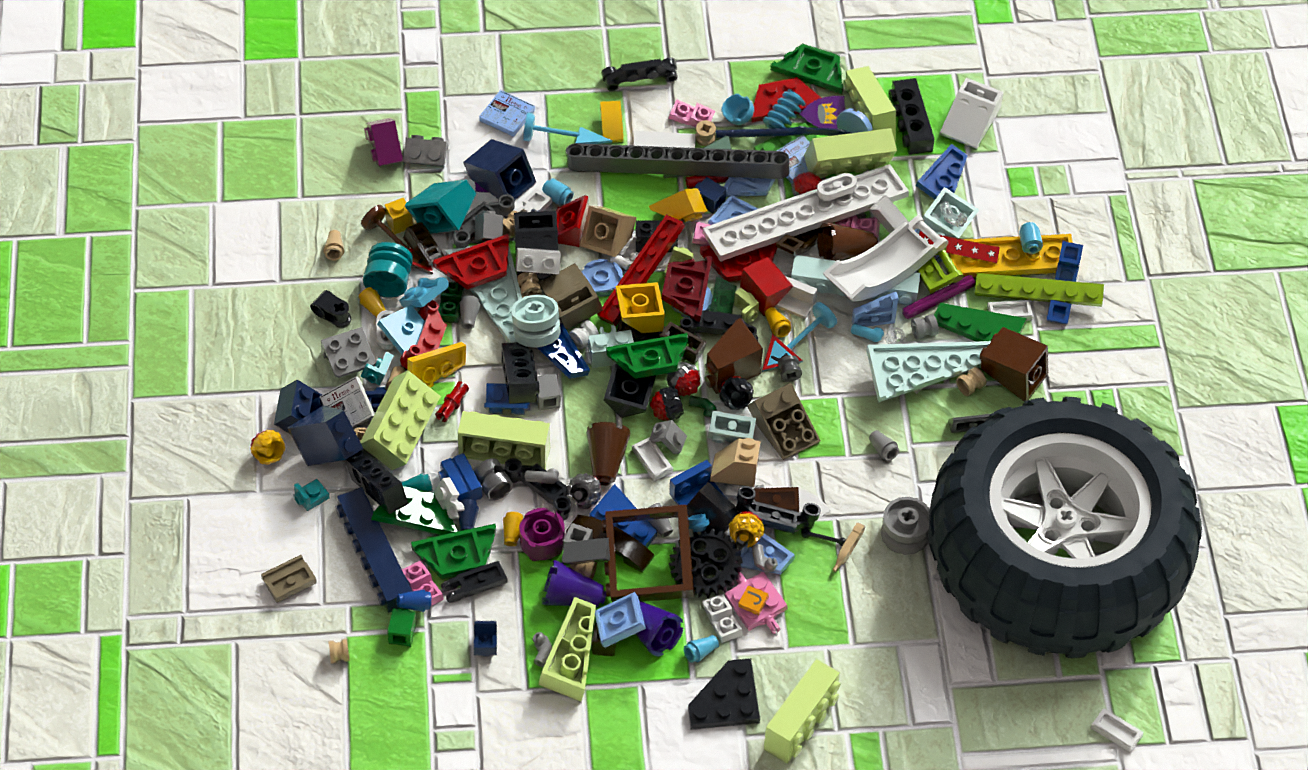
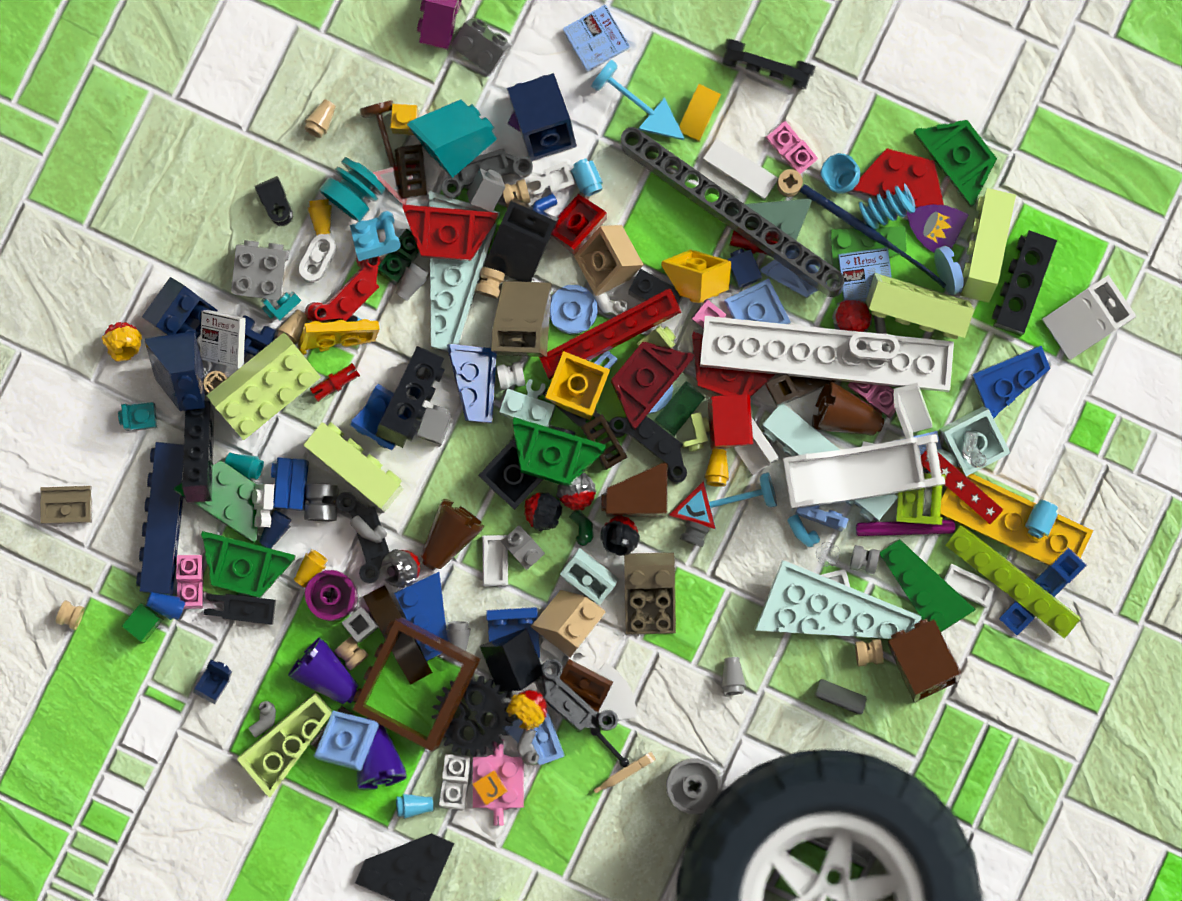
camera: 35 degrees right, 30 degrees up
plate [377,305,424,355] -> none
light aqua wheel [511,295,561,347] -> none
white brick [515,248,561,274] -> none
dark grey slope [562,538,610,565] -> none
dark azure plate [688,514,709,532] -> none

